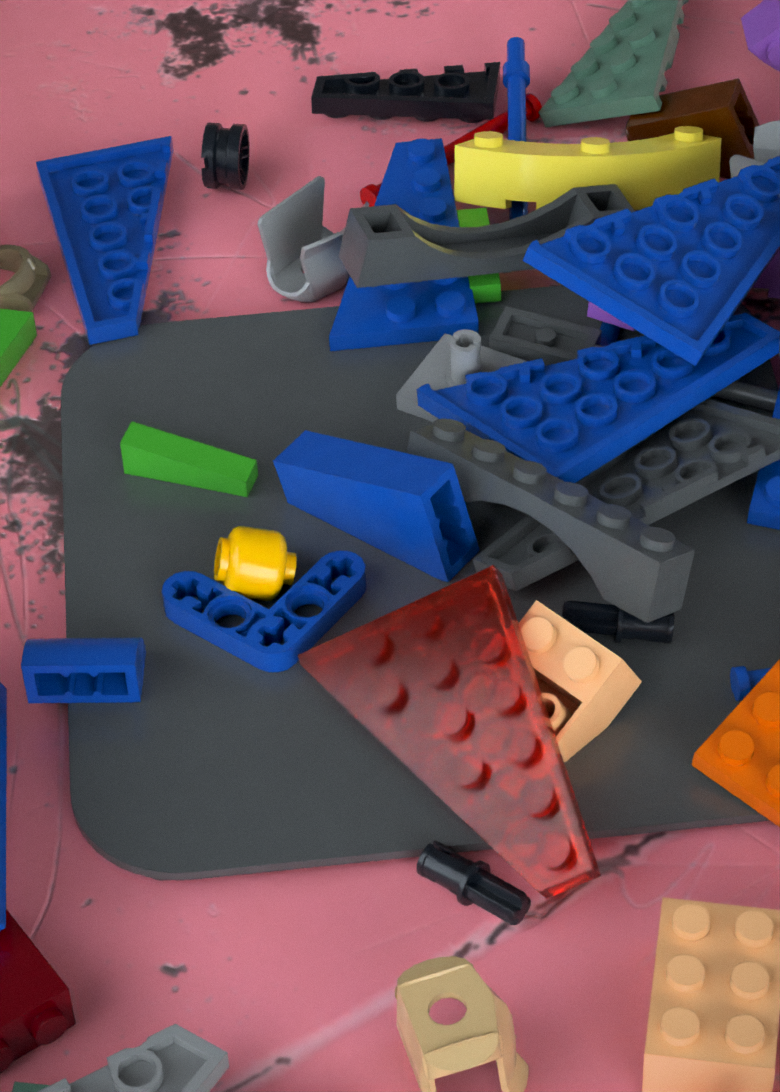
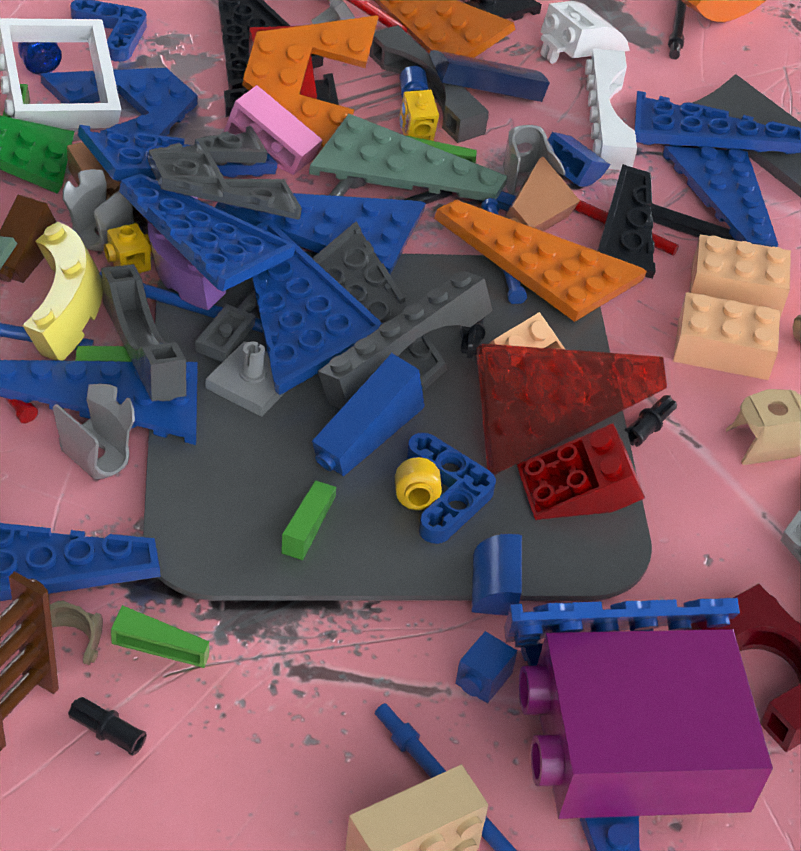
camera: 95 degrees left, 0 degrees up
none -> red slope [517,423,645,520]

